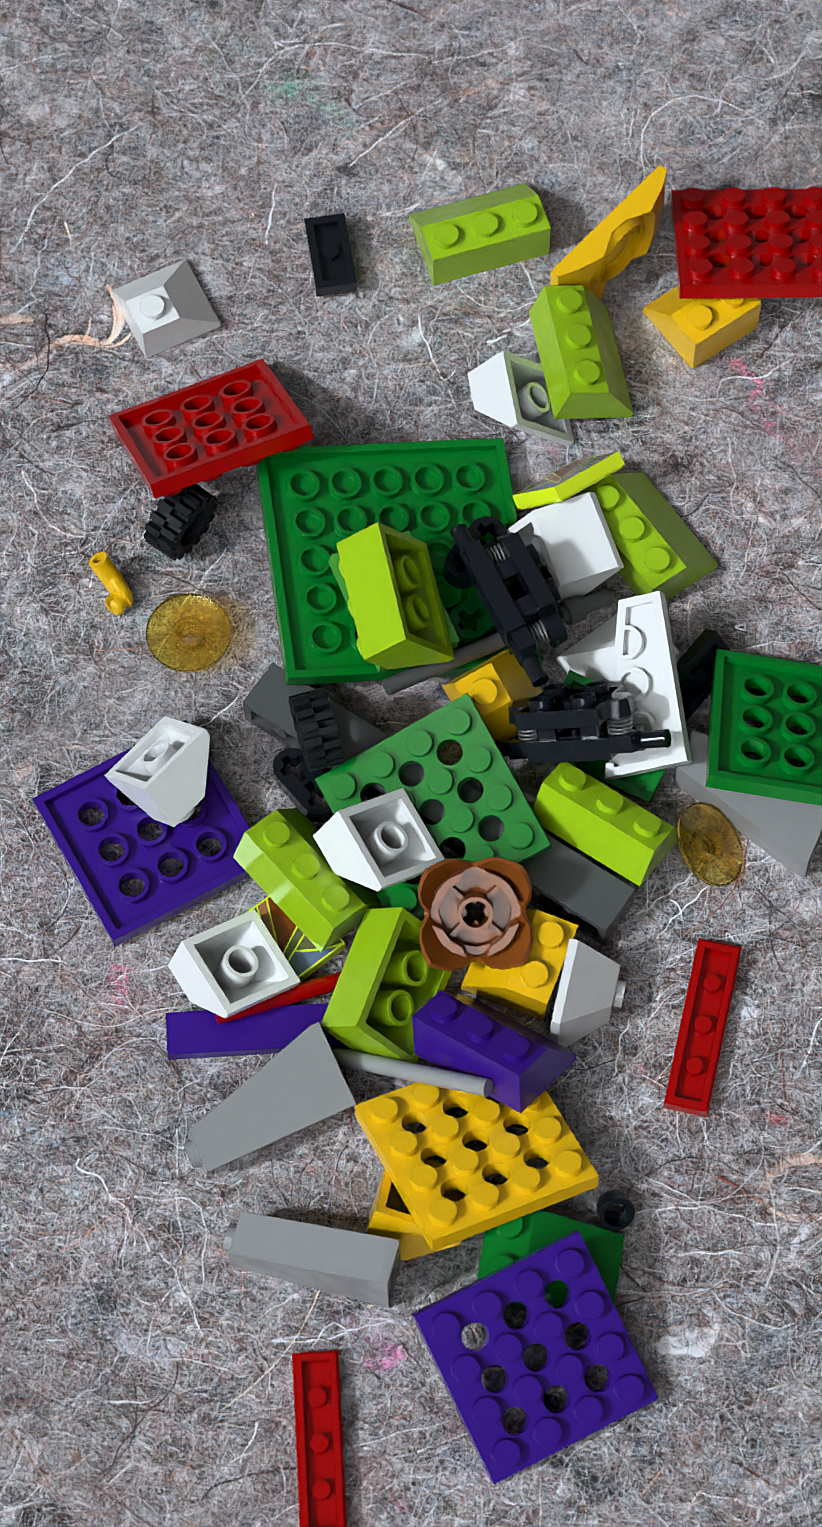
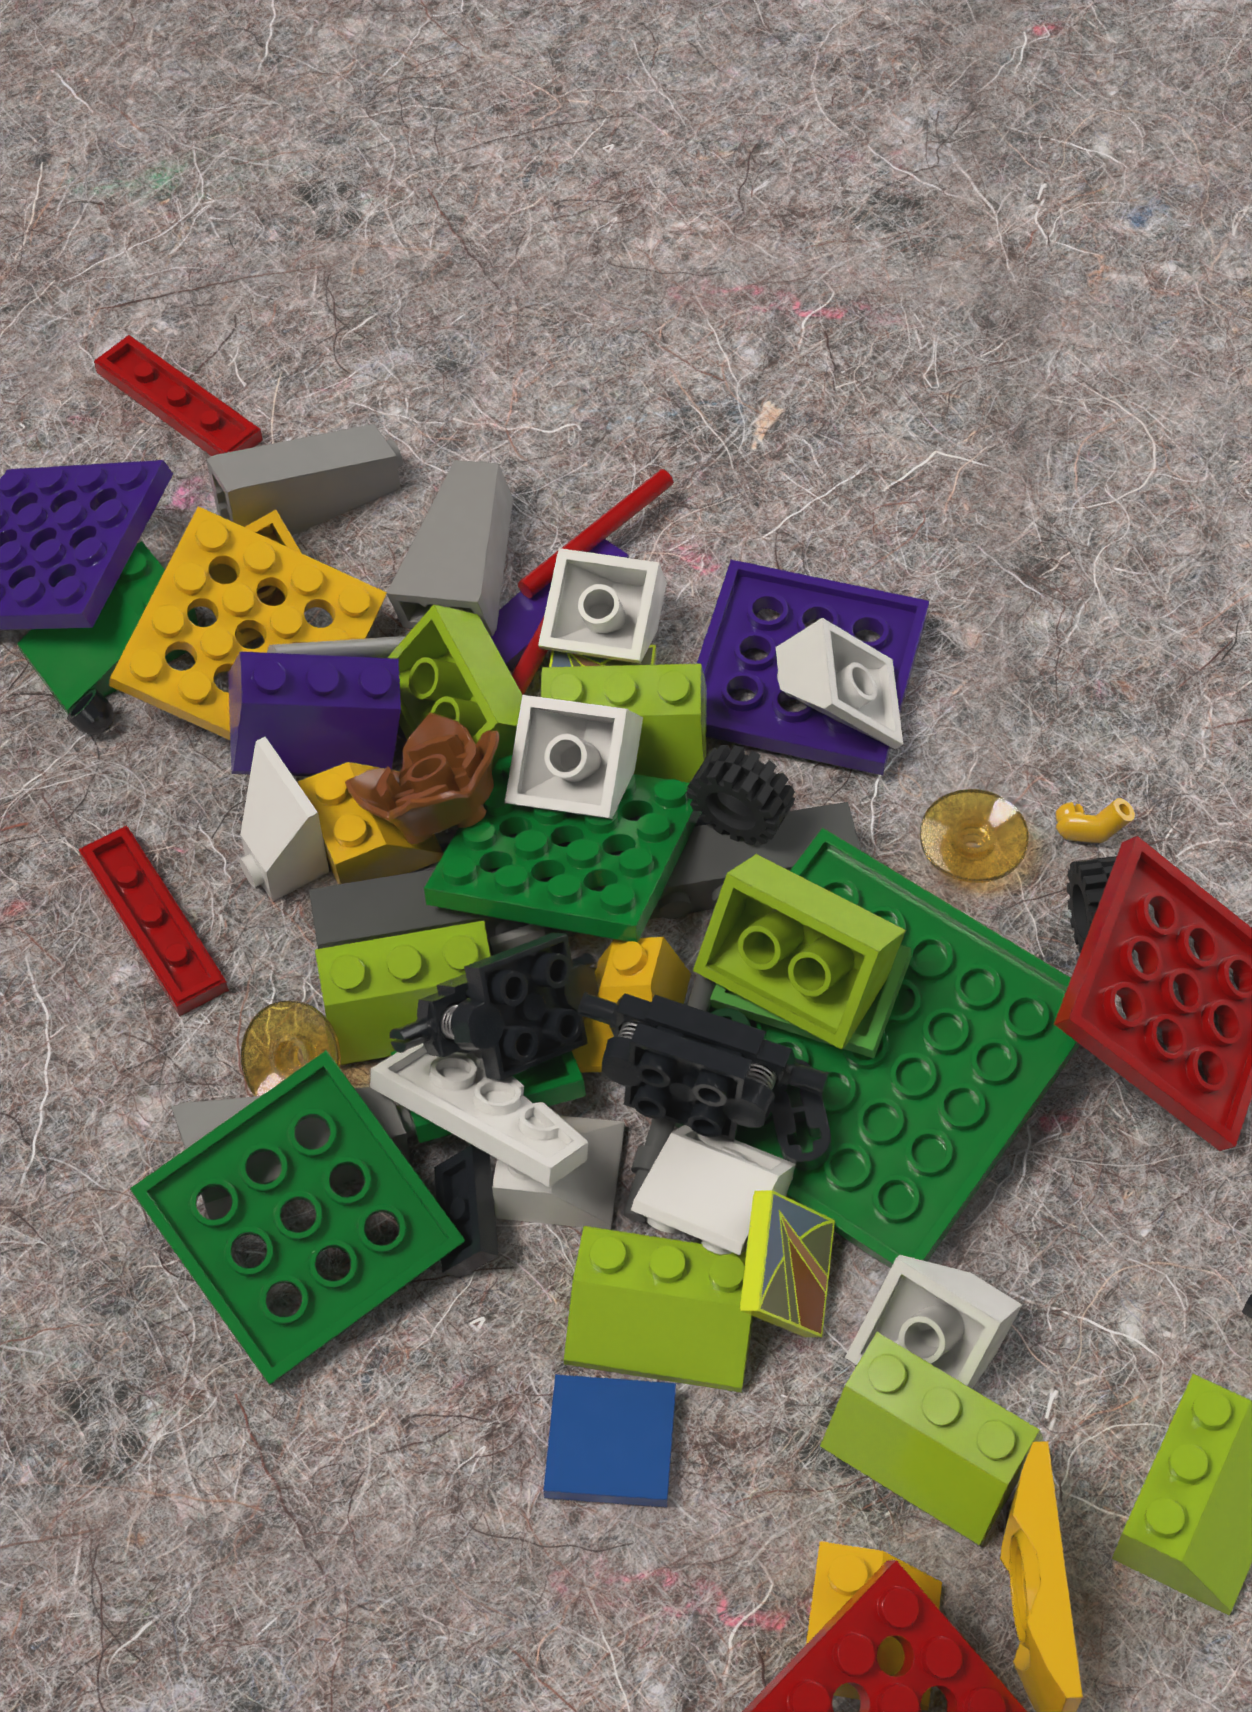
camera: 135 degrees right, 10 degrees down
none -> red bar [518,469,674,598]
none -> blue tile [543,1374,676,1508]

